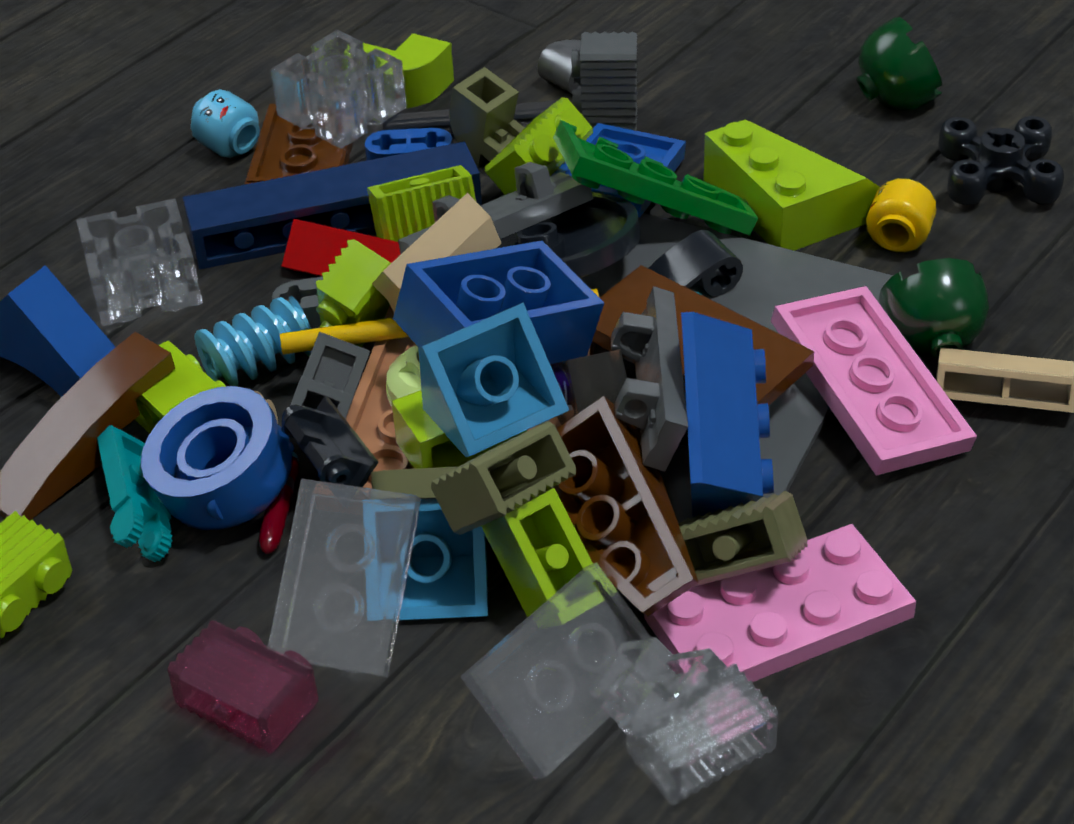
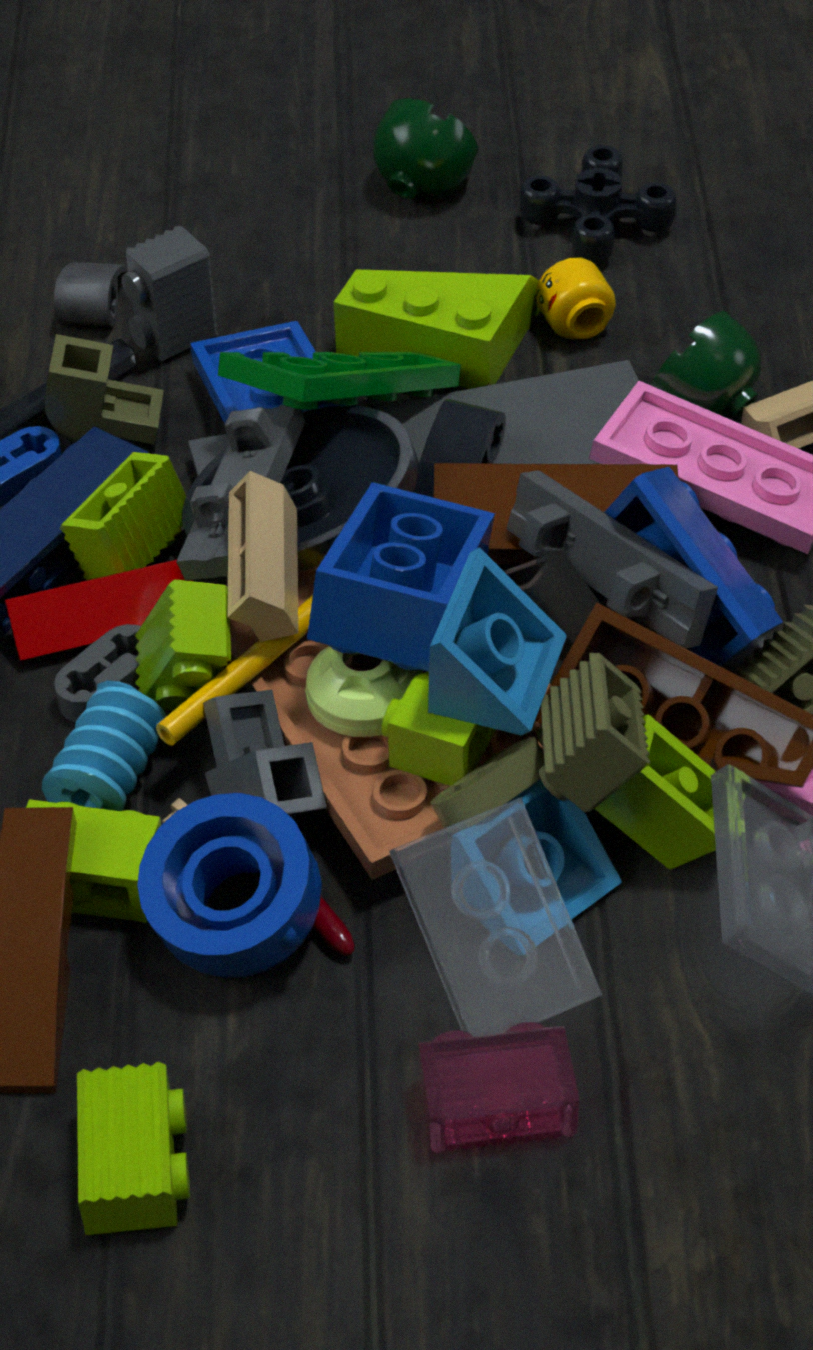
camera: 40 degrees left, 5 degrees up
teal hinge [97,425,173,562] -> none
black hinge [282,396,379,509] -> none
lime brick [485,97,593,195] -> none

